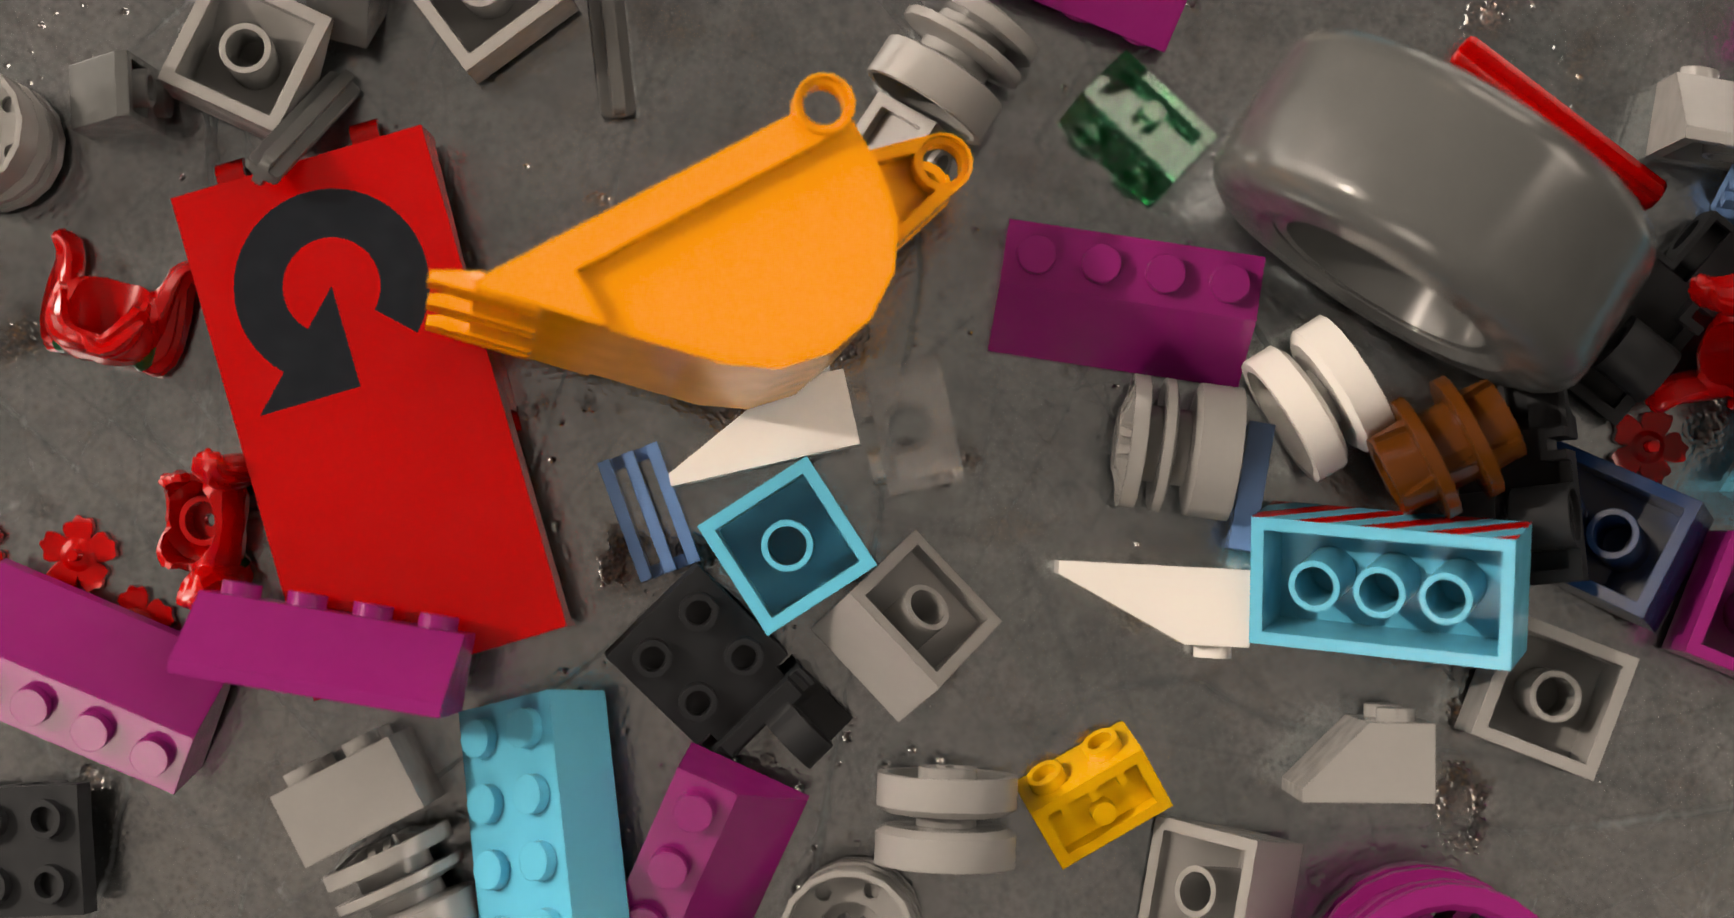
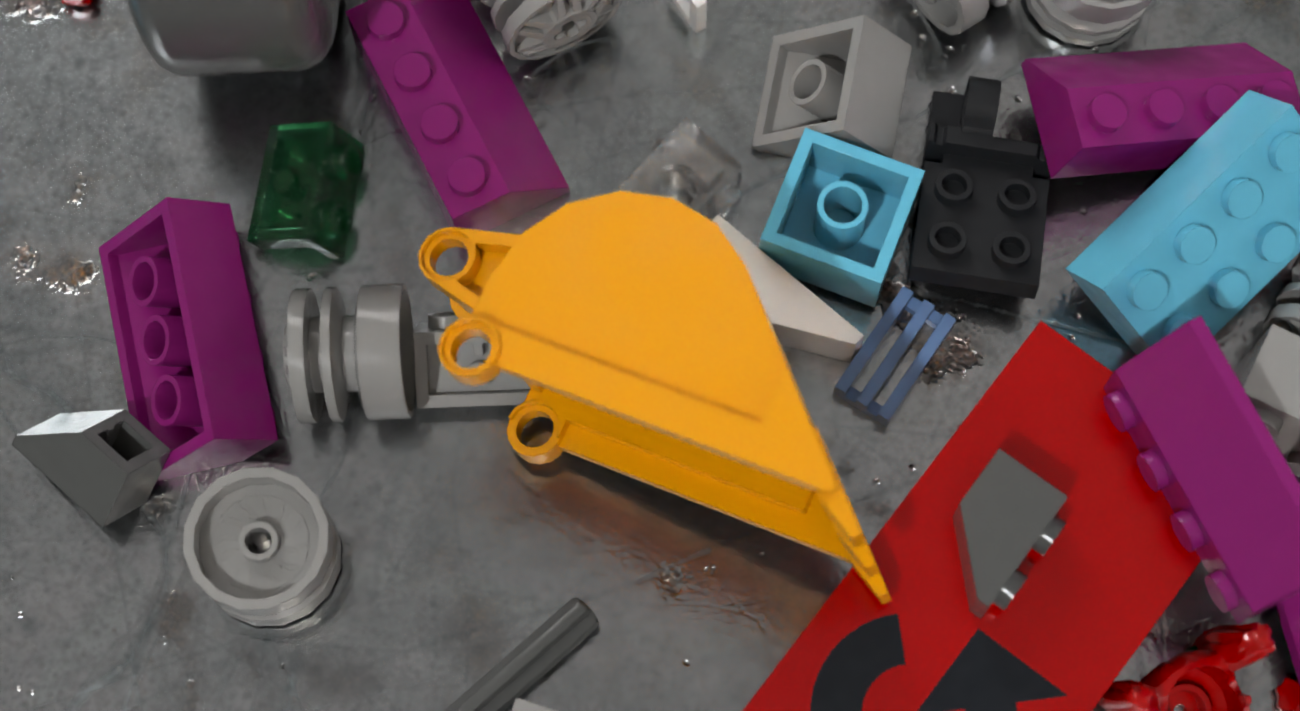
camera: 130 degrees left, 15 degrees down
none -> dark grey slope [953,449,1068,619]

